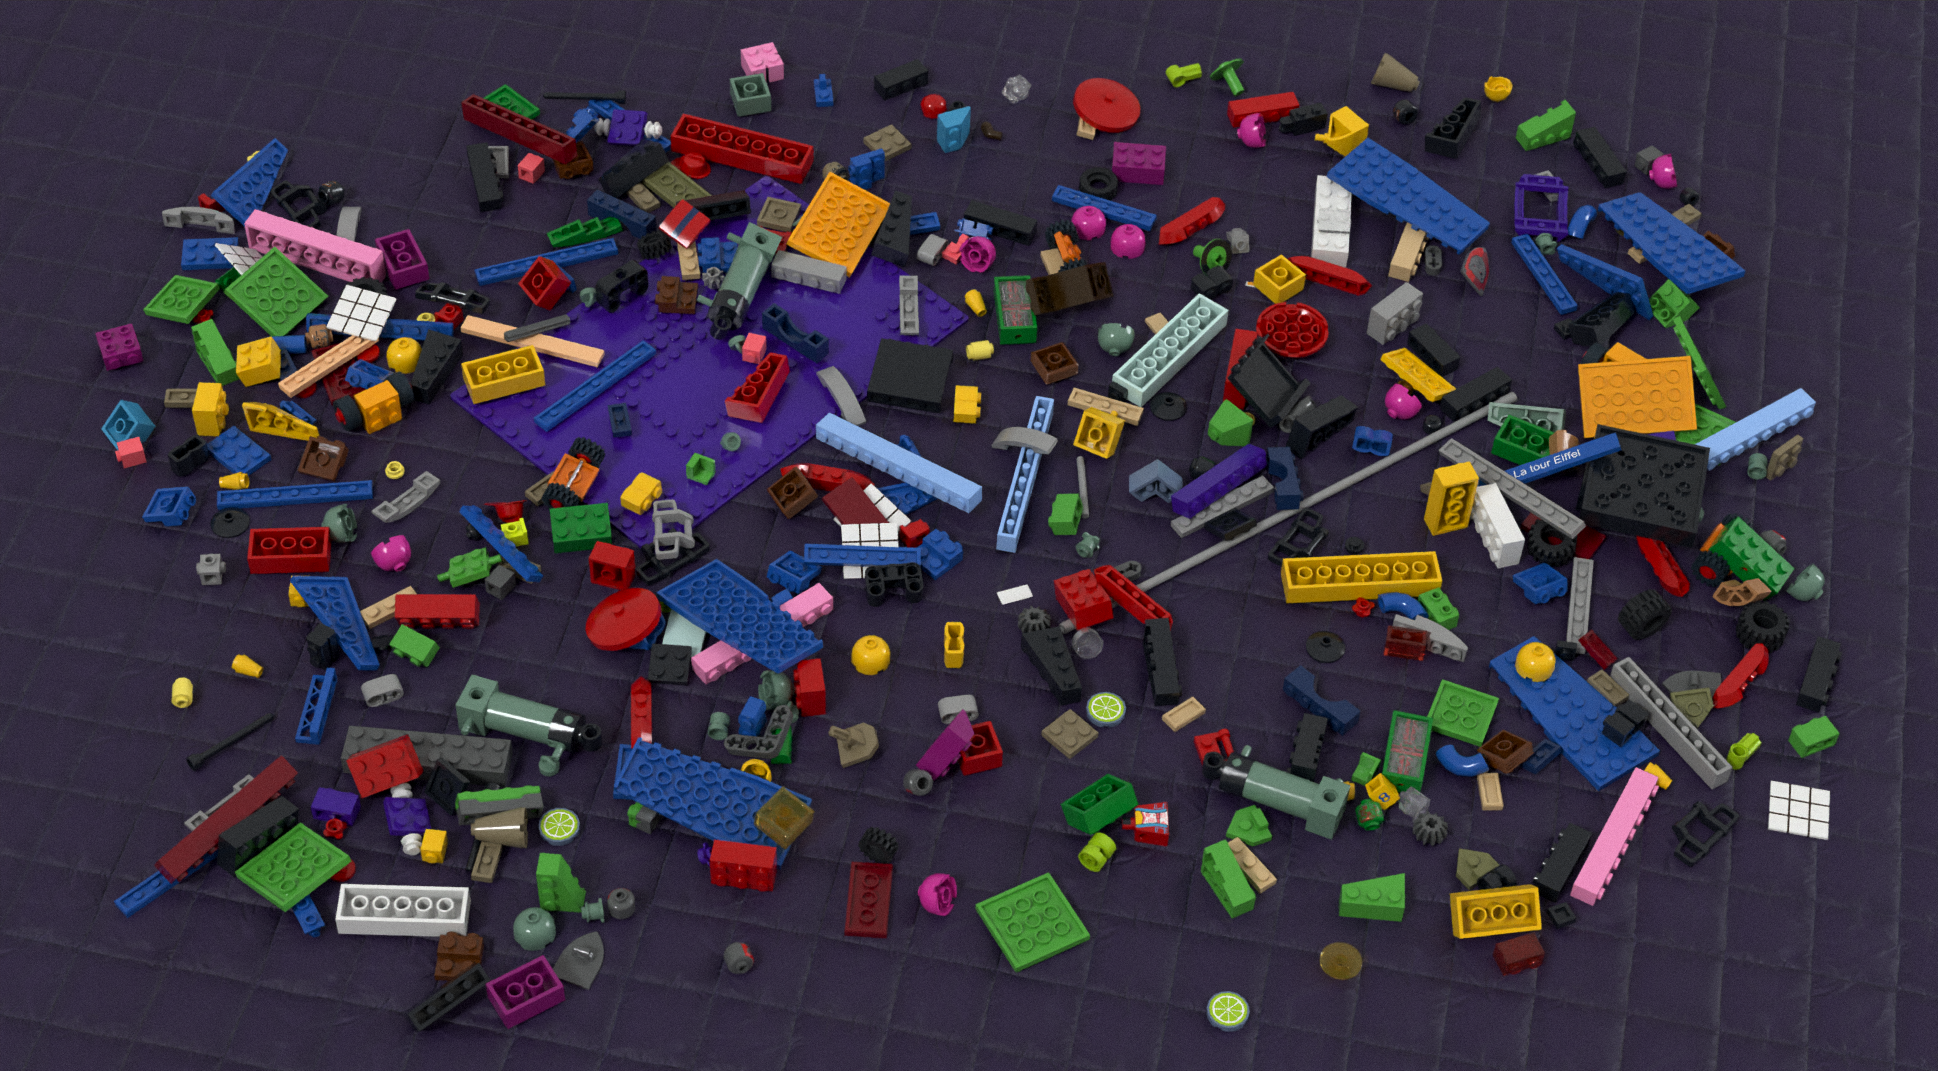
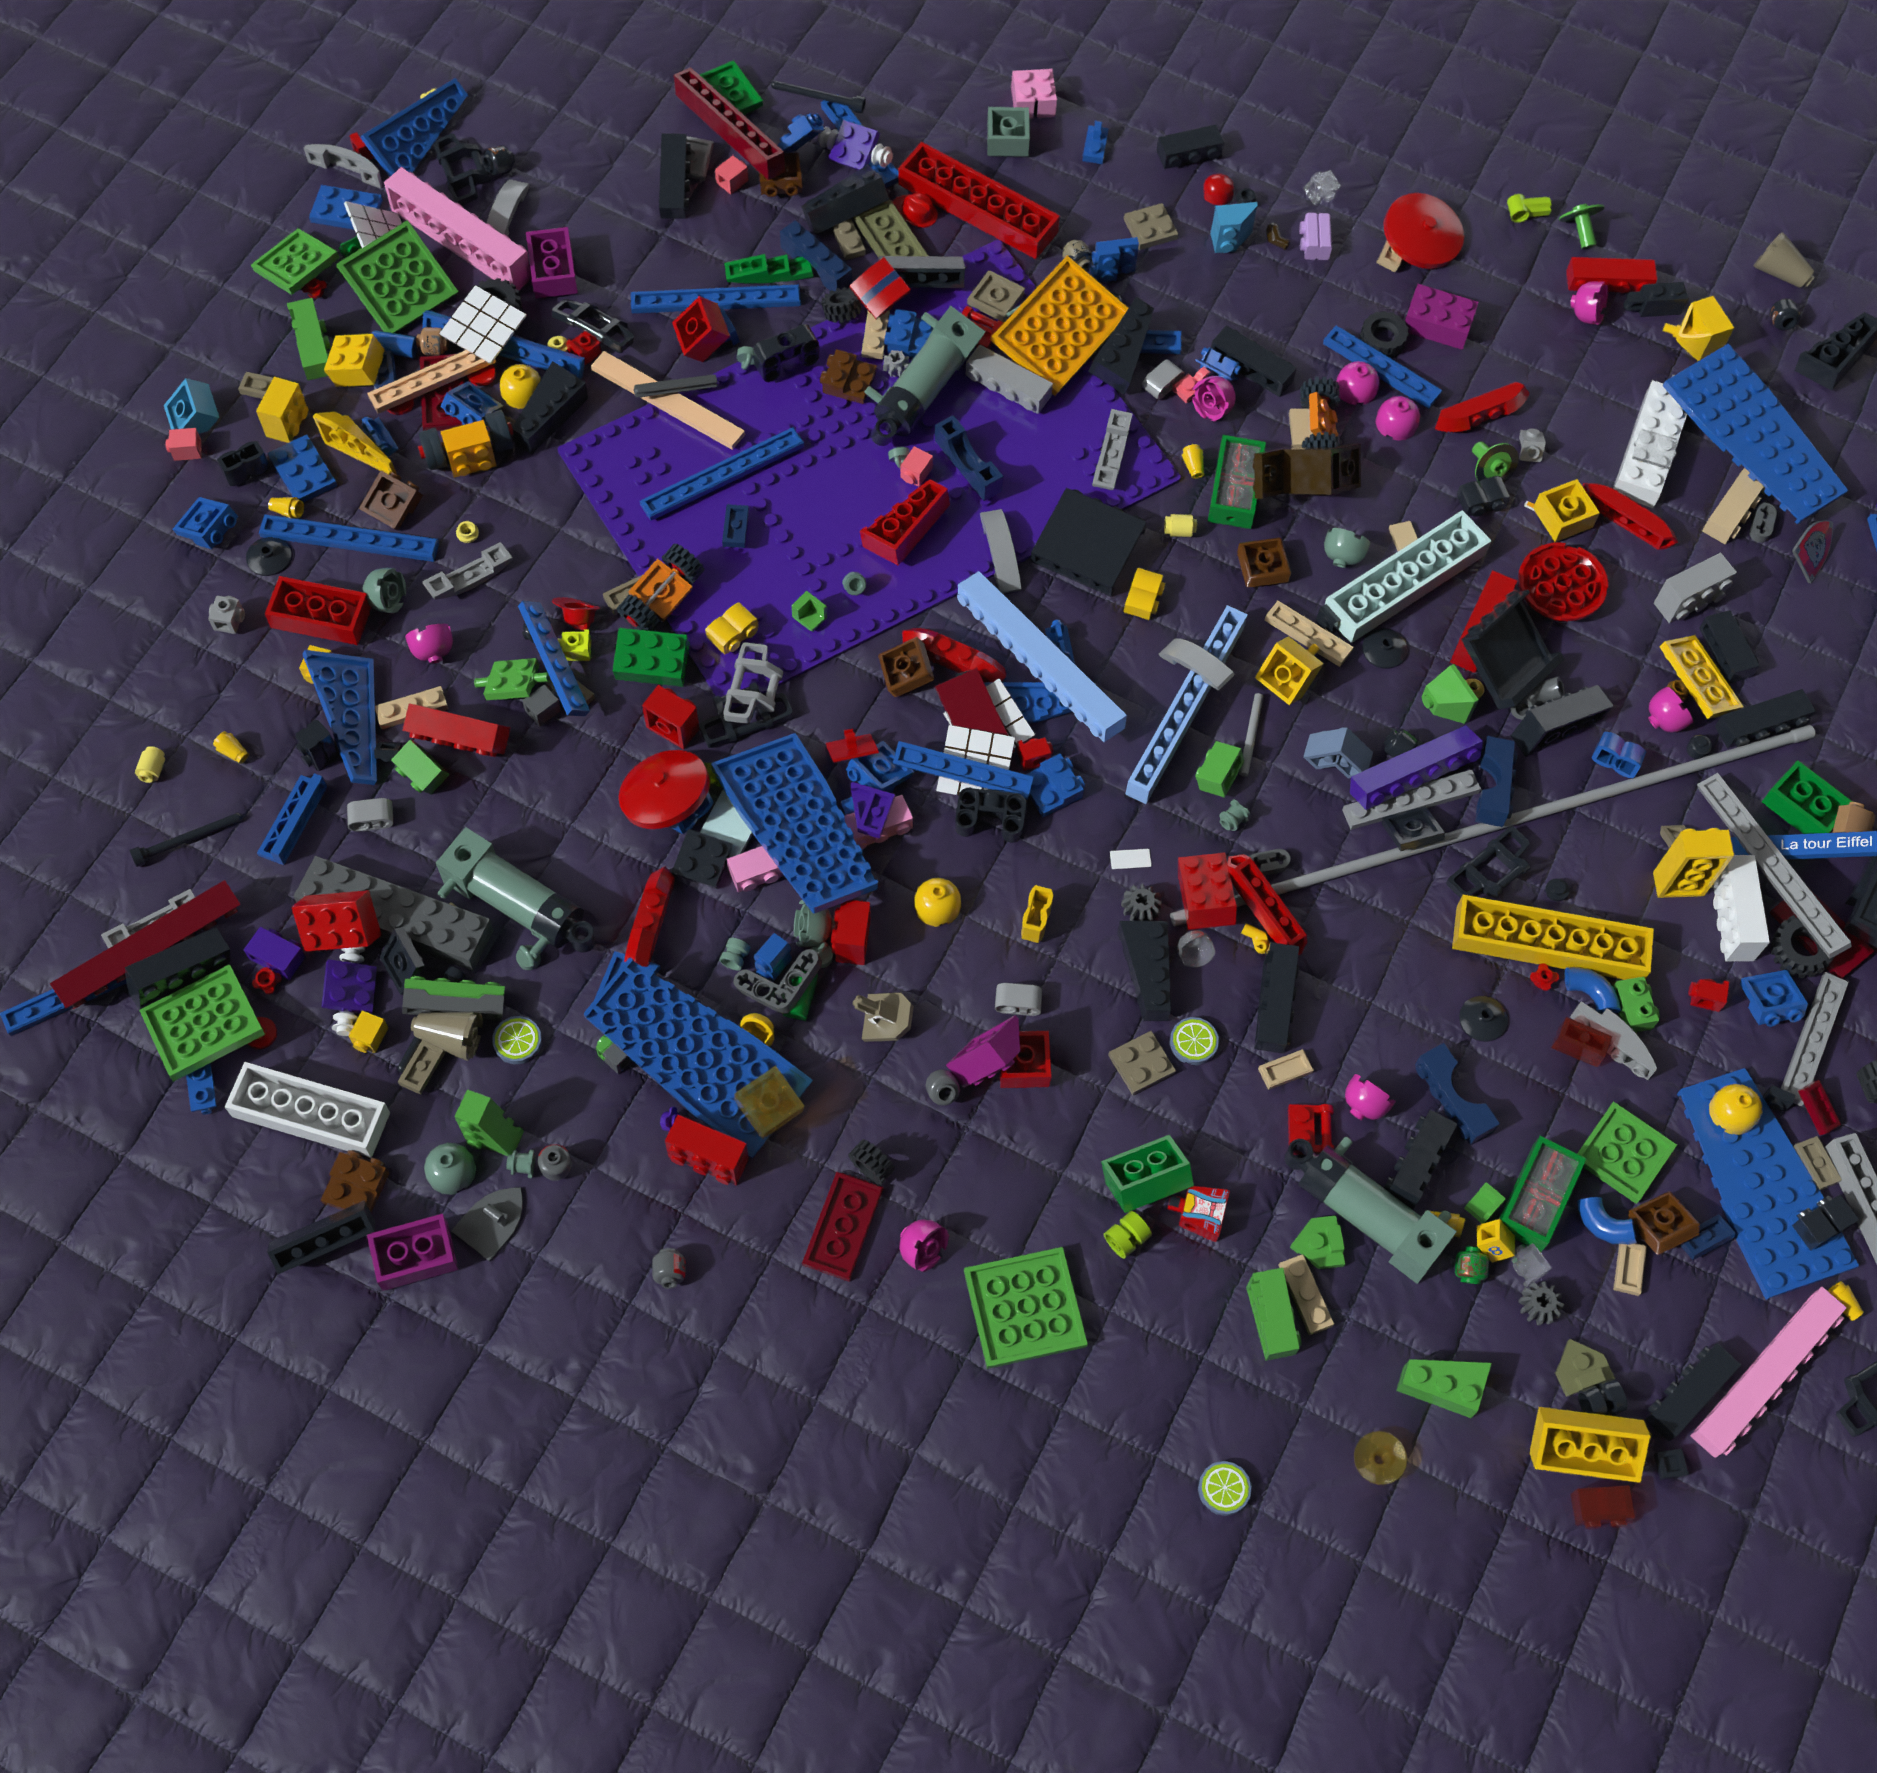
camera: 15 degrees right, 15 degrees up
magenta brick [95,323,143,371] -> none
yellow brick [461,345,545,404] -> none
sand green wedge [1488,402,1566,433] -> none
none -> red piece [826,728,879,762]
none -> dark purple wing [851,782,895,839]
none -> yellow arm [1241,923,1269,954]
none -> lavender brick [1300,213,1332,260]
none -> dark pink cylinder [1345,1074,1396,1121]
none -> red brick [1688,979,1729,1012]

